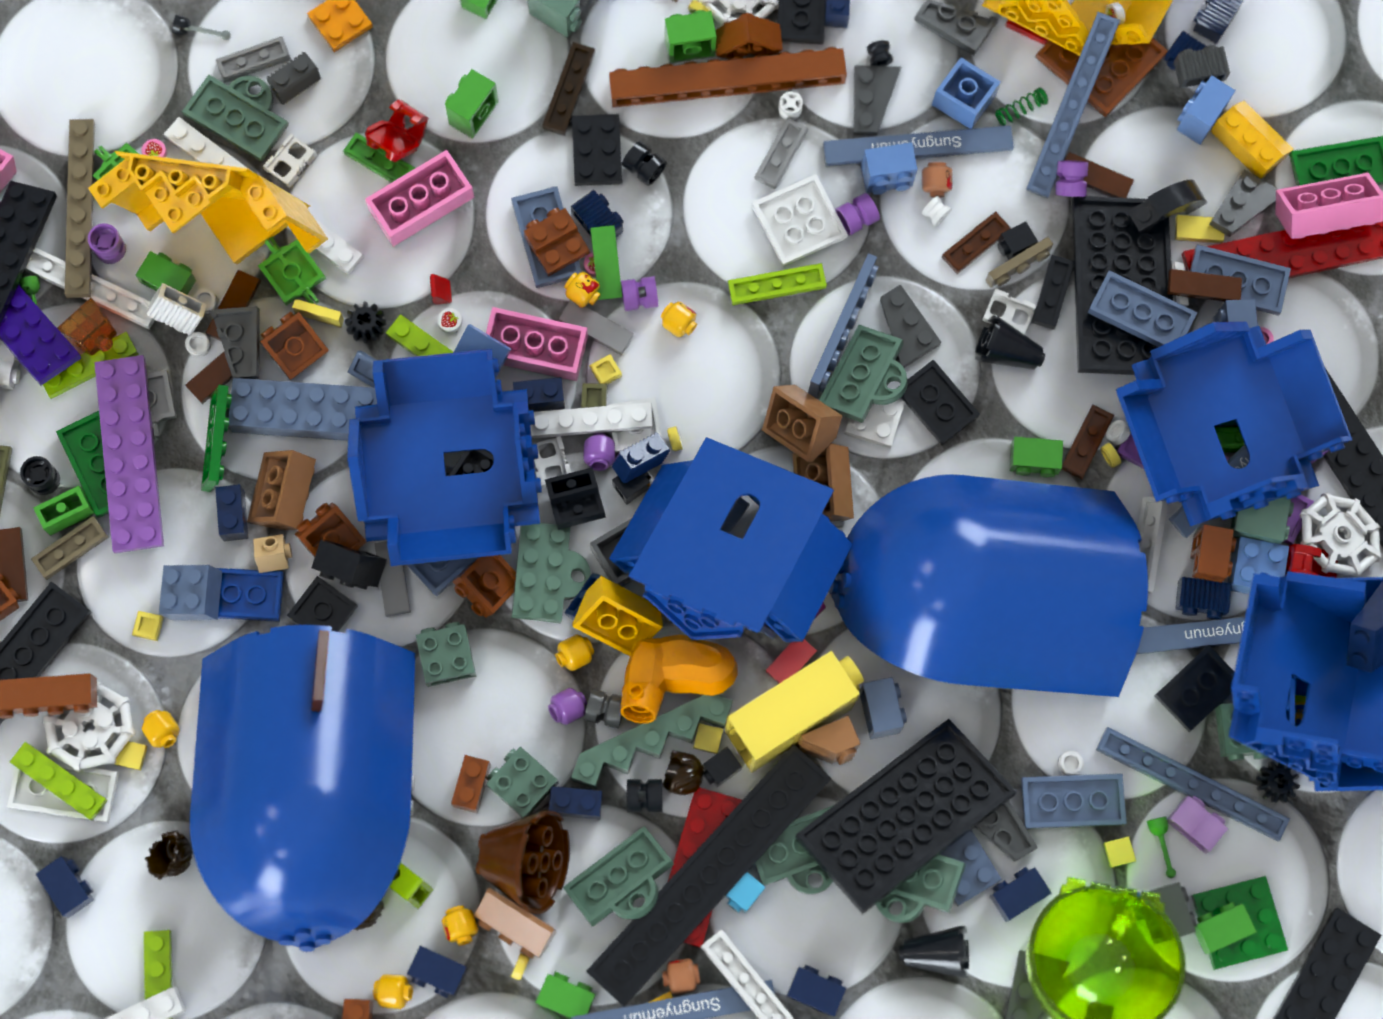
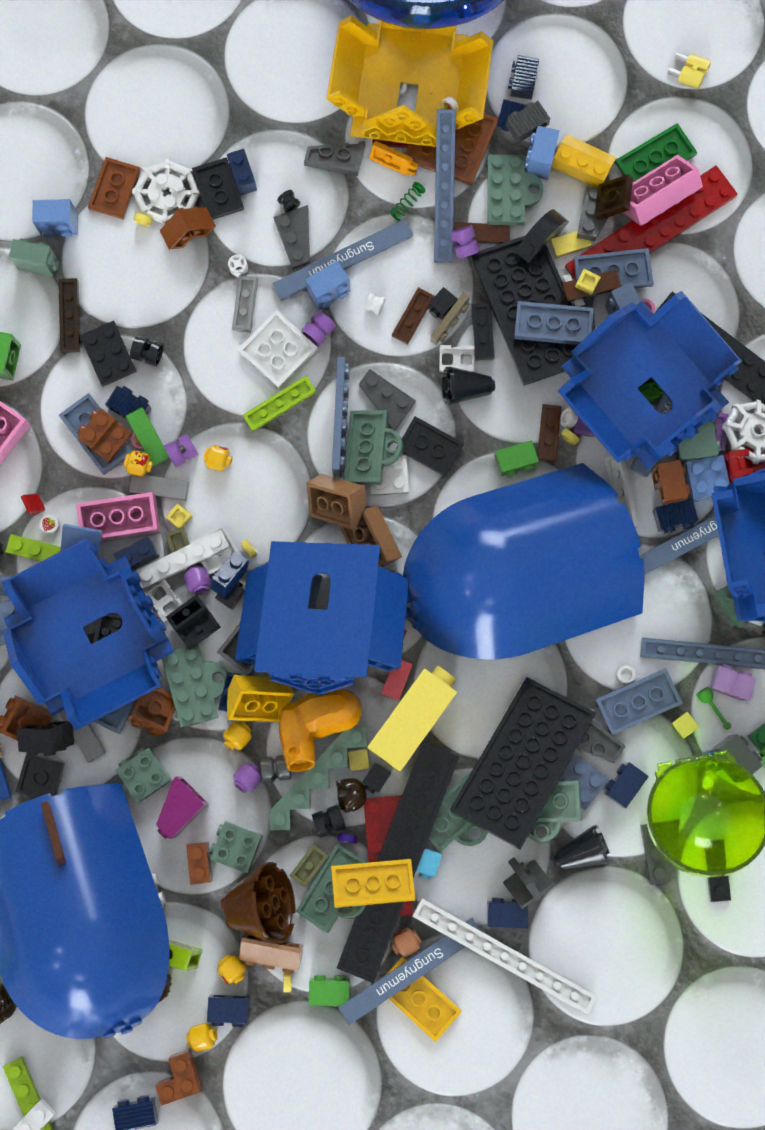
camera: 15 degrees left, 5 degrees up
dark blue brick [549,786,603,820] -> none
dark orange brick [609,47,847,108] -> none
bright green brick [665,10,716,64] -> none
medium nougat slope [797,716,861,765] -> none
sand blue brick [859,677,907,740] -> none
nougat head [922,162,953,198] -> none
medium blue brick [932,58,1001,129] -> none
black plate [1154,645,1235,732] -> none
none -> magenta slope [156,776,209,839]
none -> olive plate [289,844,329,887]
none -> yellow plate [331,859,415,908]
none -> dark purple tile [337,833,358,844]
none -> light orange hinge [369,141,418,176]
none -> sand green plate [487,154,543,225]
none -> dark grey bracket [503,858,554,909]
none -> light yellow tile [575,269,601,295]
none -> dark brown plate [595,174,633,220]

